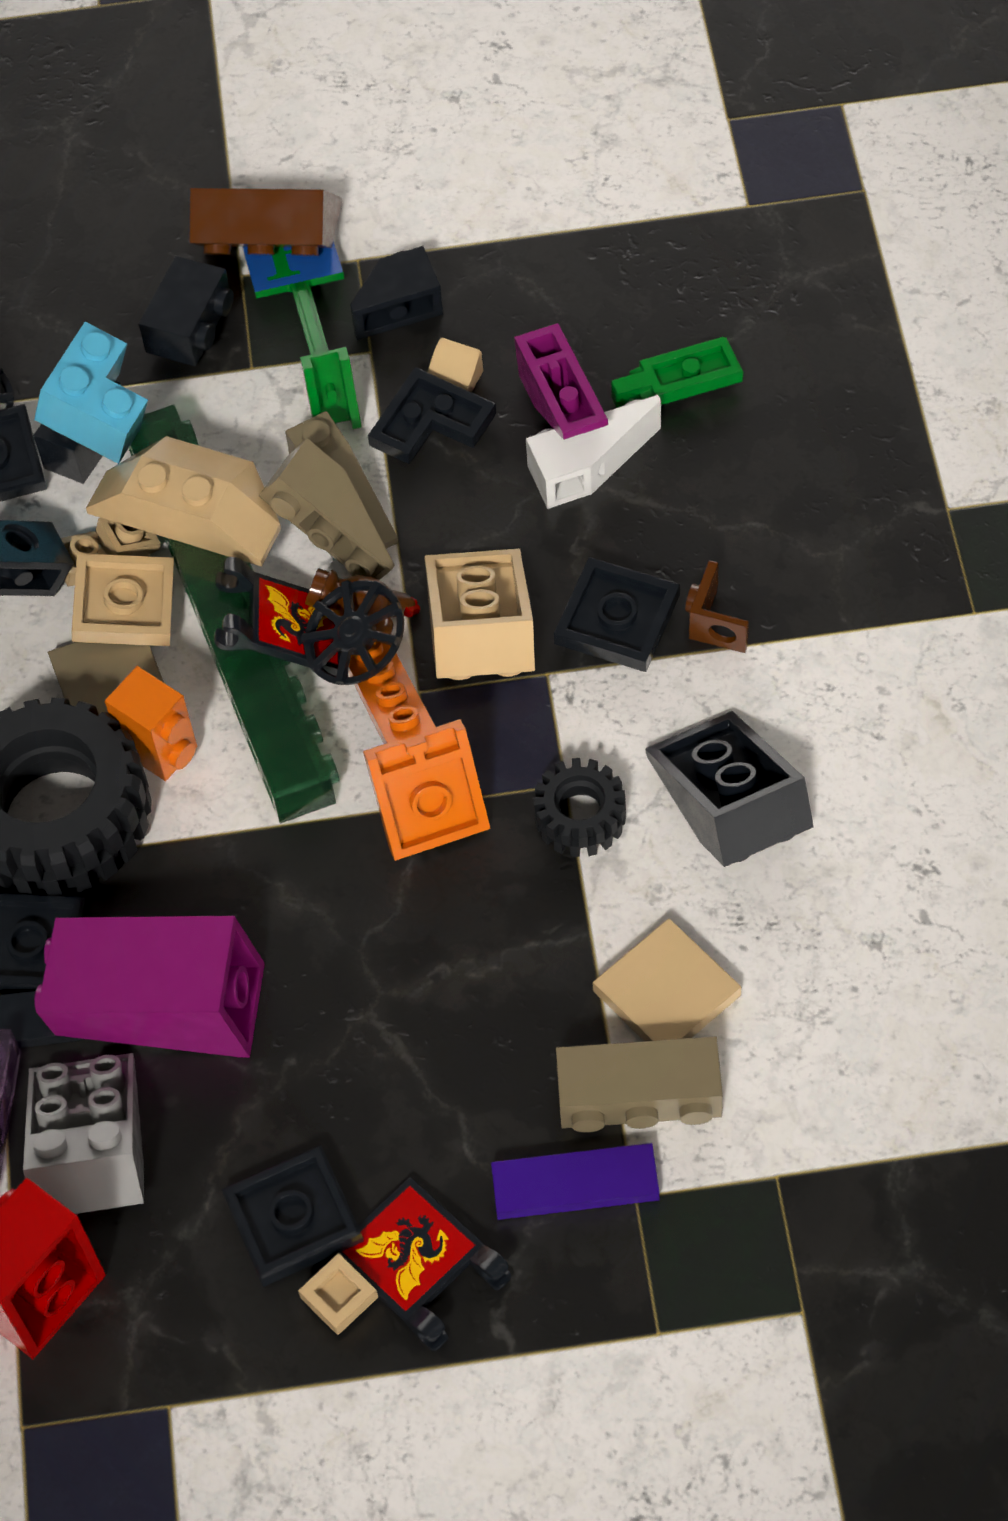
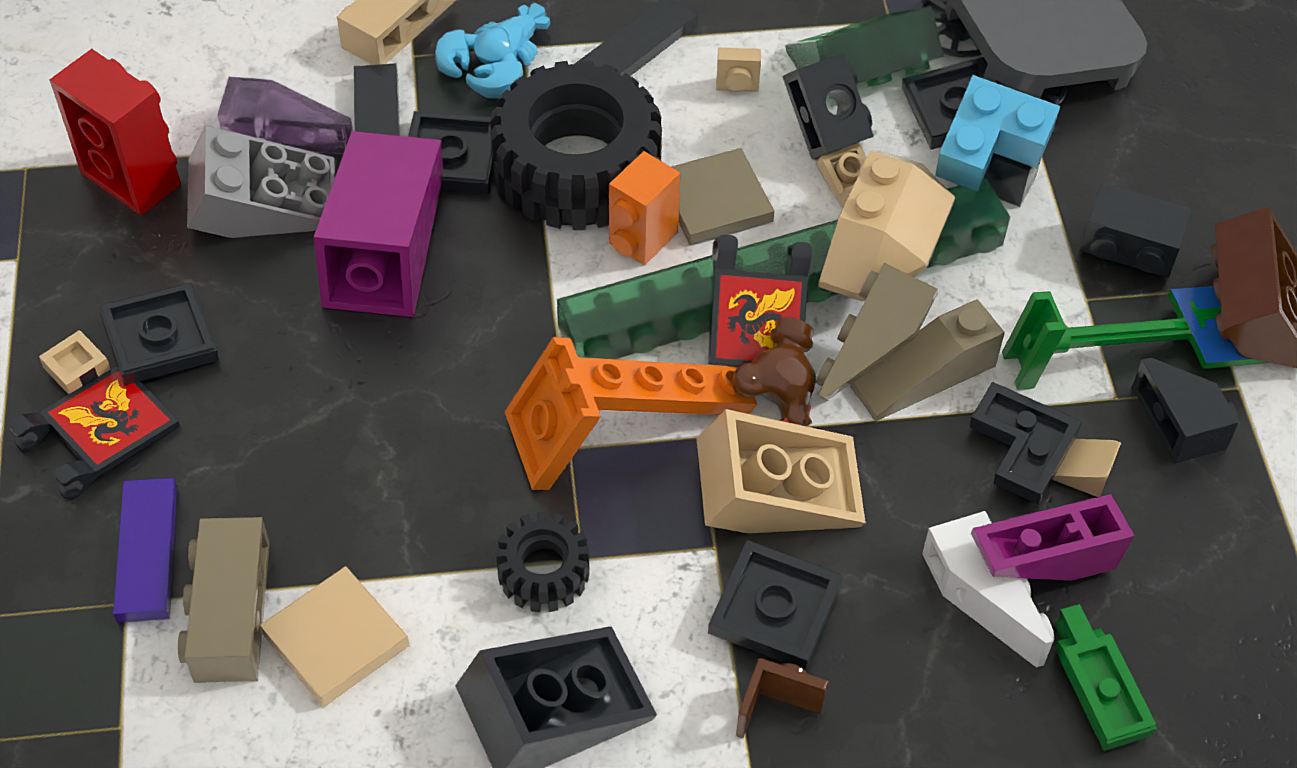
camera: 85 degrees right, 5 degrees down
tan tile [72,553,174,646] -> none
black wheel [301,580,404,685] -> none

